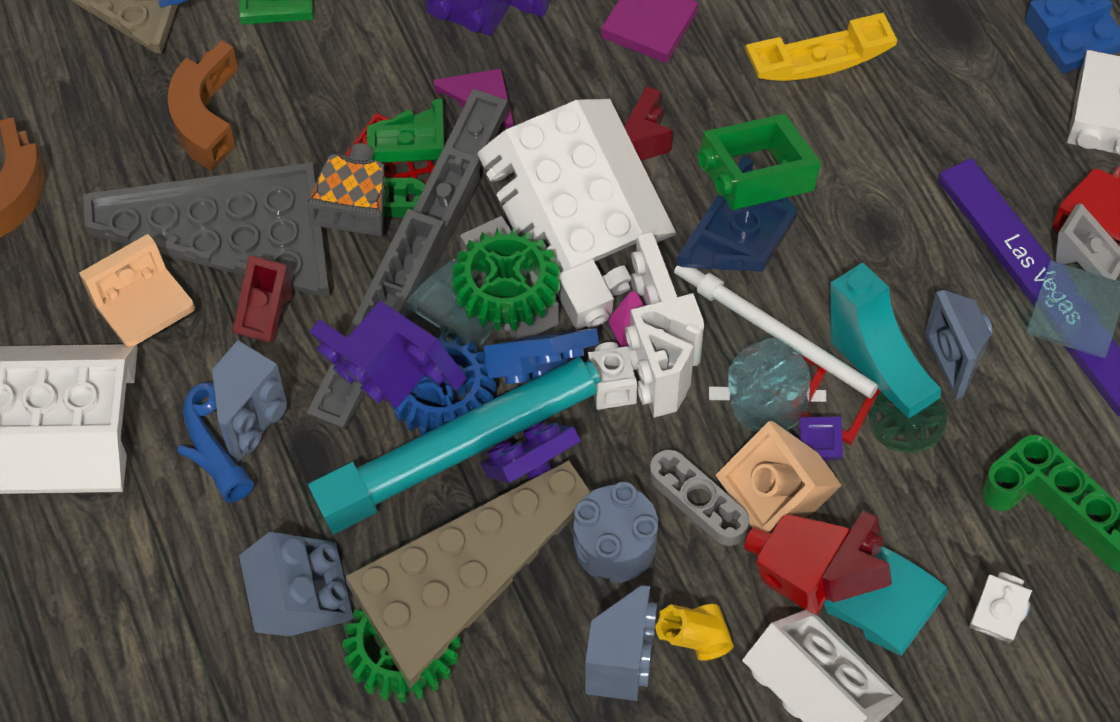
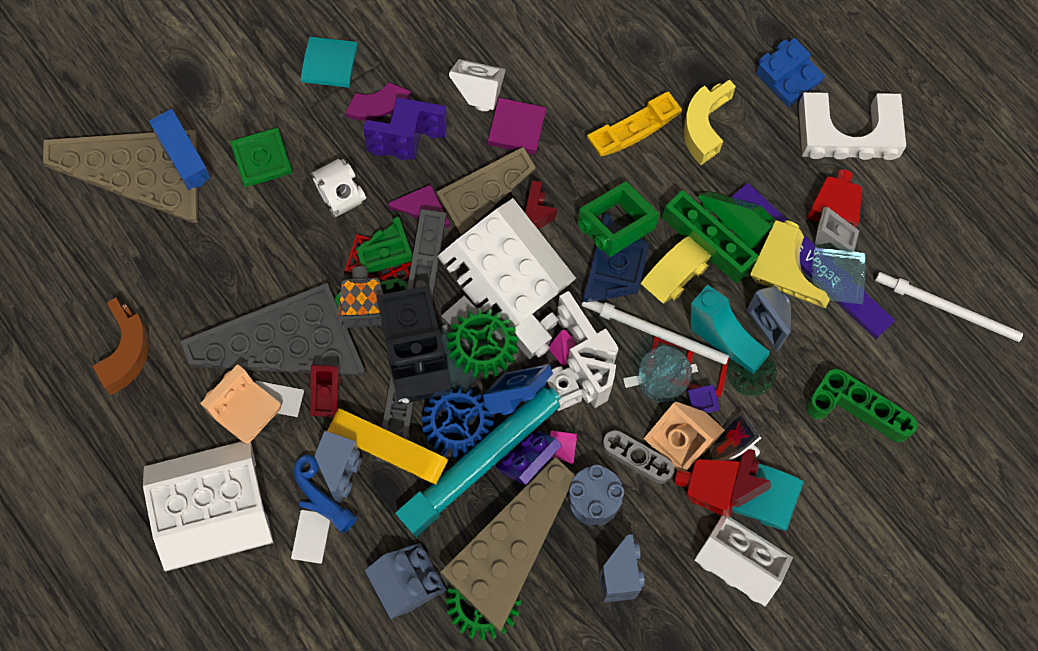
camera: 20 degrees left, 10 degrees up
dark orange arch [168,40,239,172] -> none
dark purple bracket [309,301,467,409] -> none
yellow piece [655,604,734,661] -> none
white head [969,572,1032,643] -> none
none -> white sticker [255,381,304,417]
none -> white sticker [291,510,330,564]
none -> white brick [311,159,366,217]
none -> yellow beam [327,408,448,485]
none -> black piece [376,286,451,405]
none -> dark tan wing [436,147,536,237]
none -> dark pink slope [548,431,577,465]
none -> light yellow brick [641,236,711,304]
none -> green brick [662,190,759,284]
none -> light yellow arch [683,80,736,165]
none -> green slope [697,191,776,249]
none -> shield [706,410,761,461]
none -> light yellow arch [750,220,830,309]

